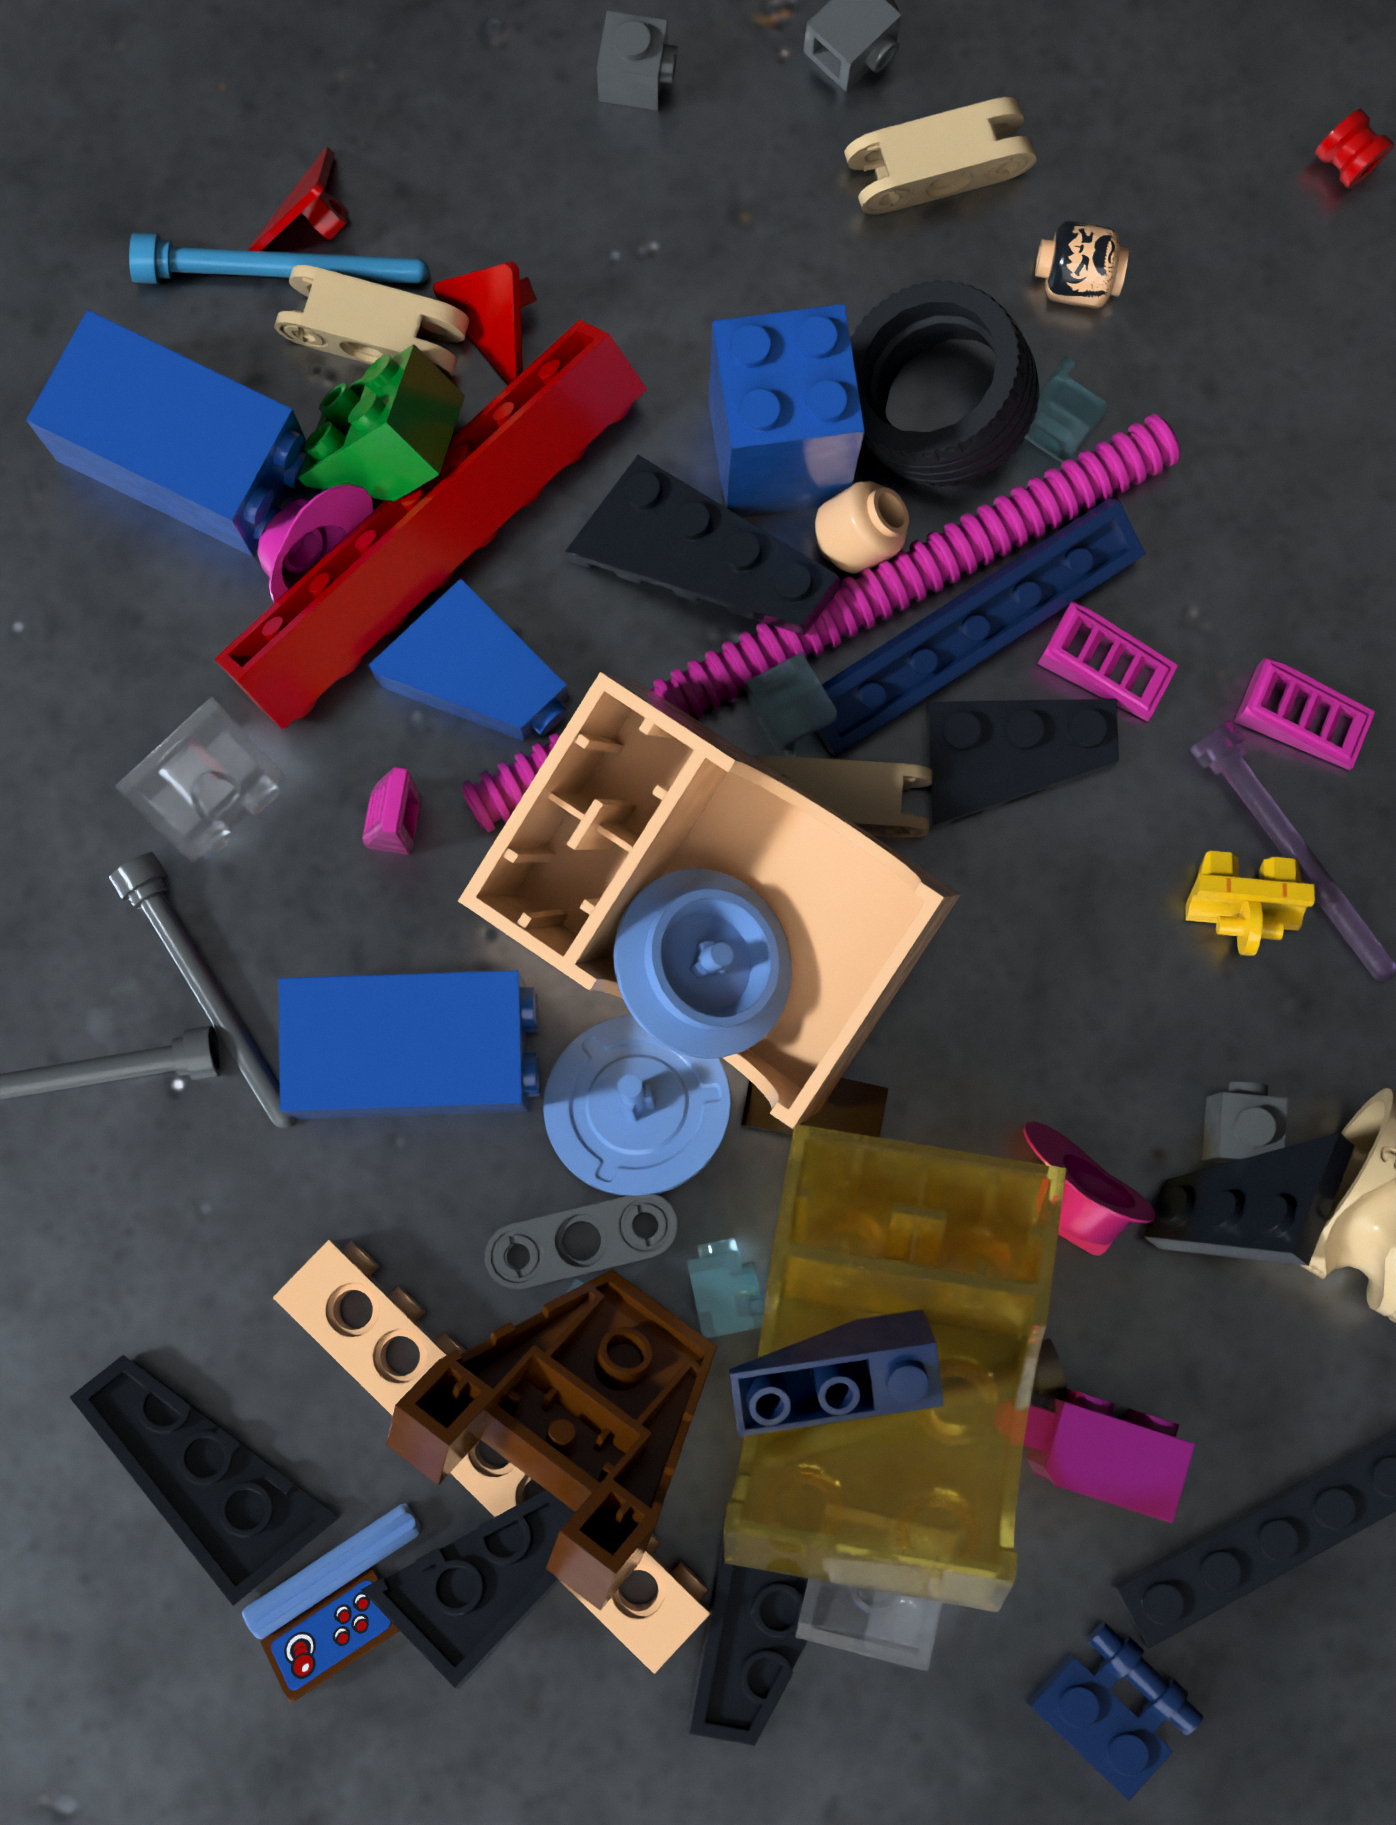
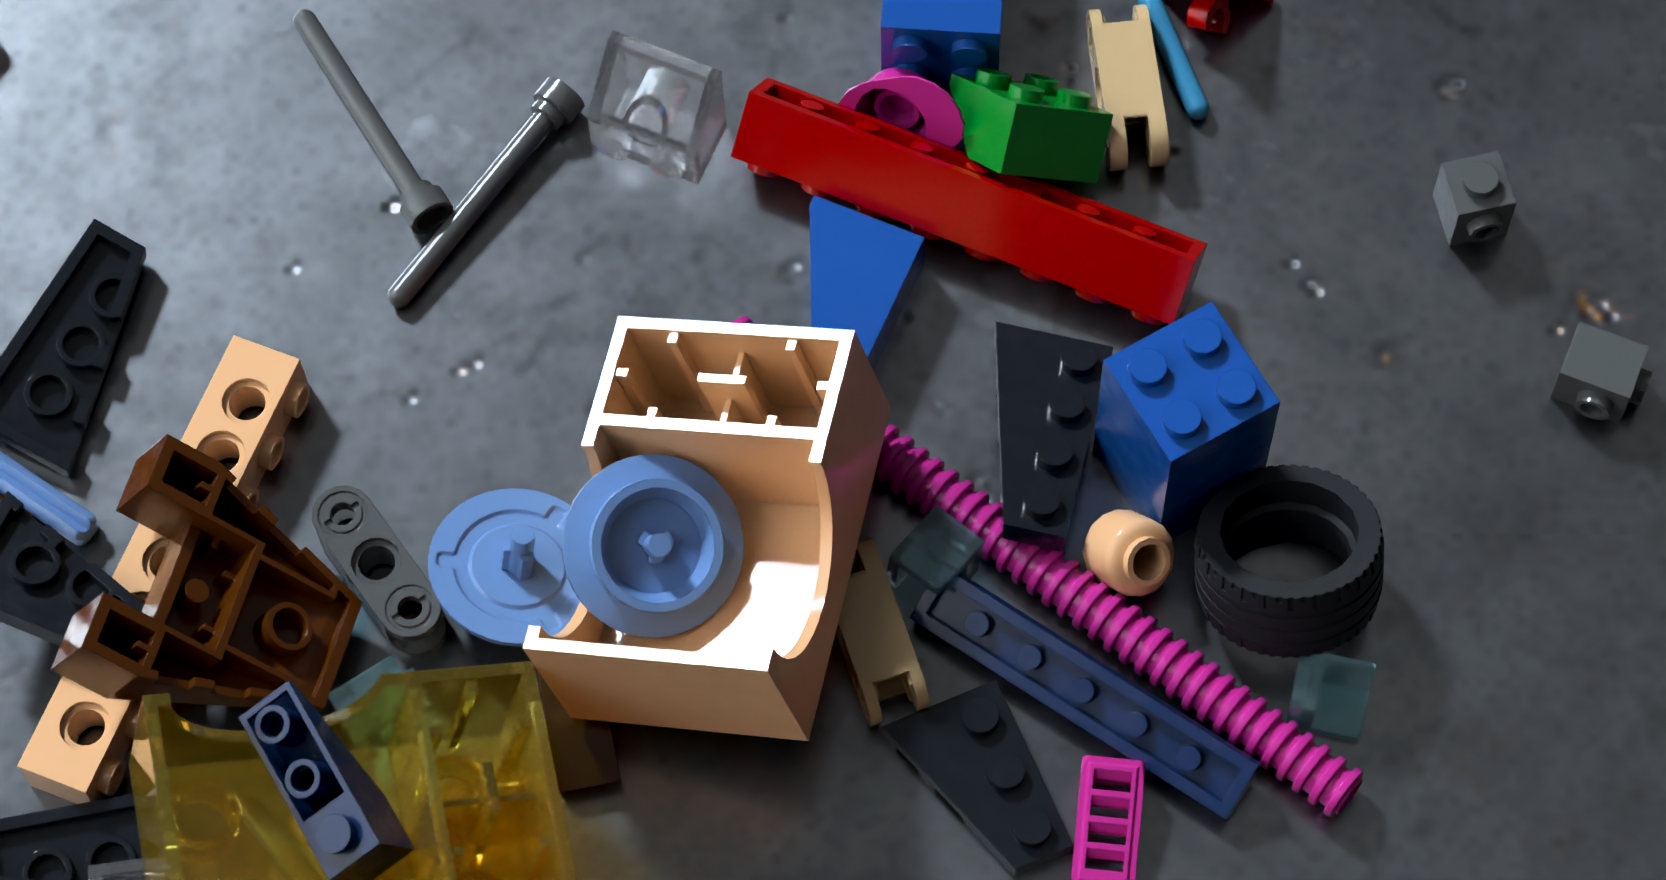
camera: 75 degrees right, 15 degrees down
blue brick [278,970,541,1119] -> none
dark pink slope [362,767,422,855] -> none
red piece [433,261,537,385] -> none
tan piece [844,97,1037,215] -> none
head [1035,221,1129,309] -> none

